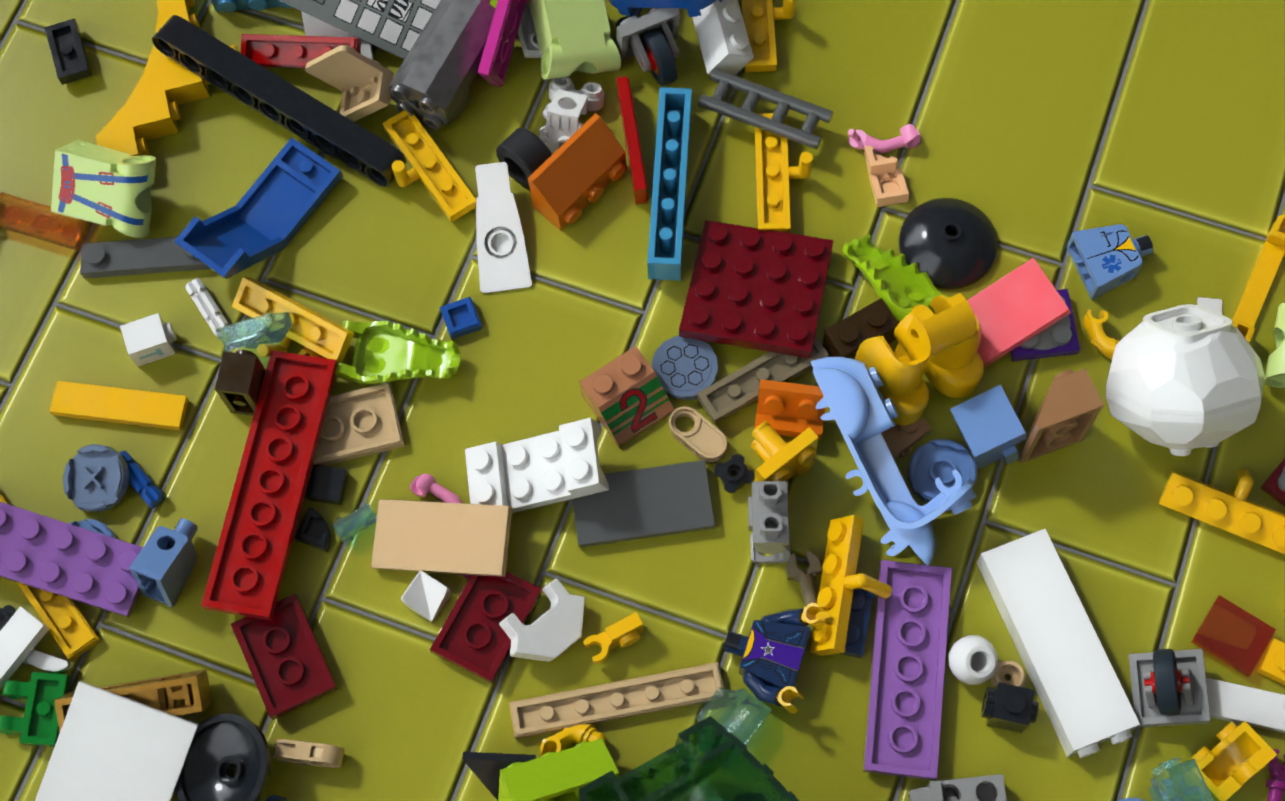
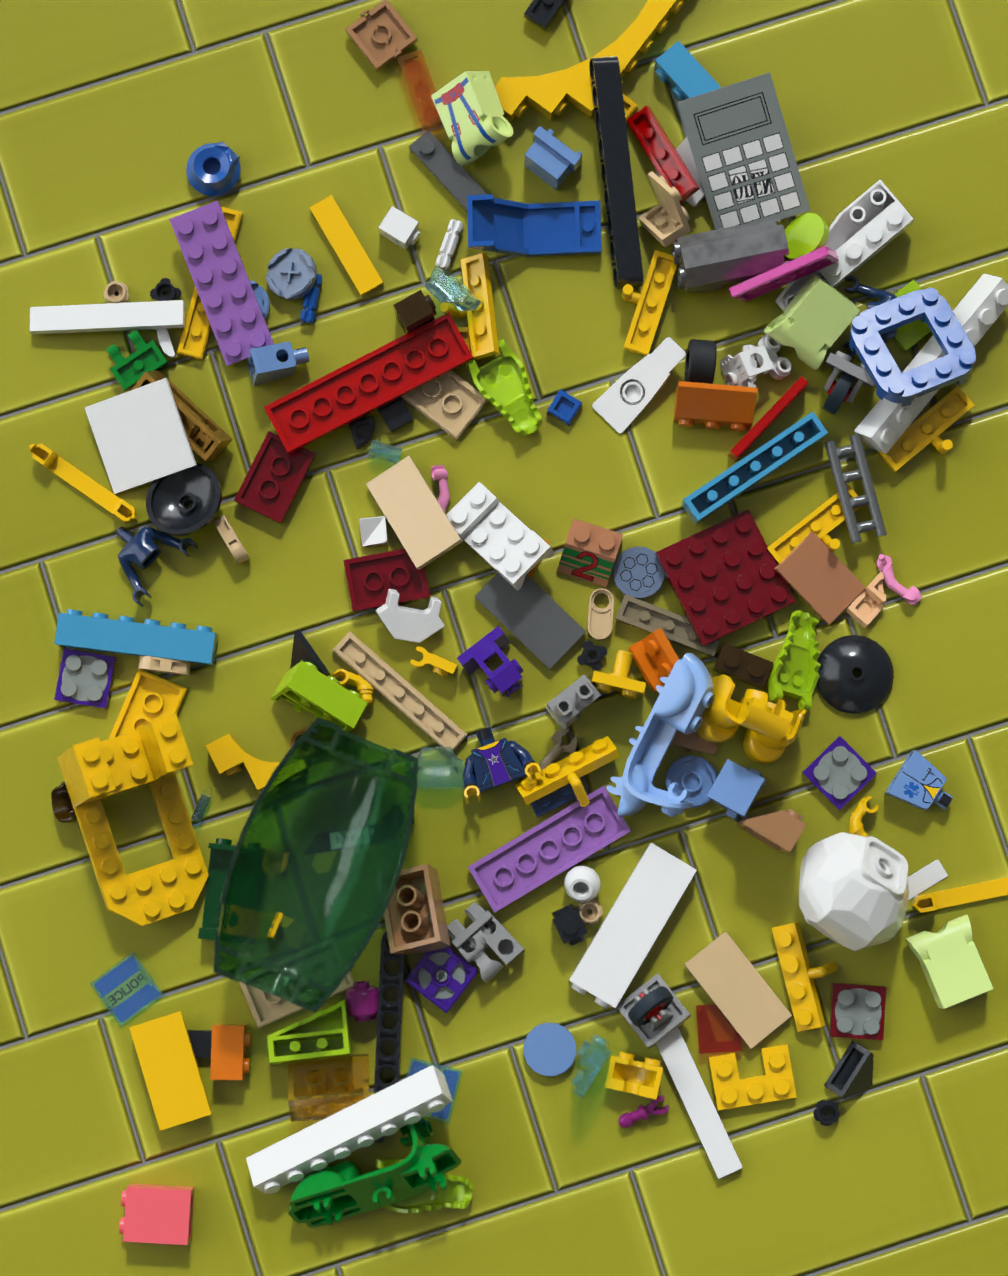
camera: 50 degrees right, 15 degrees up
coral tile [967,257,1071,368] -> none
none -> dark purple tile [457,626,524,698]
none -> medium blue plate [524,126,582,191]
none -> tan tile [684,931,792,1049]
none -> nougat tile [774,532,866,625]

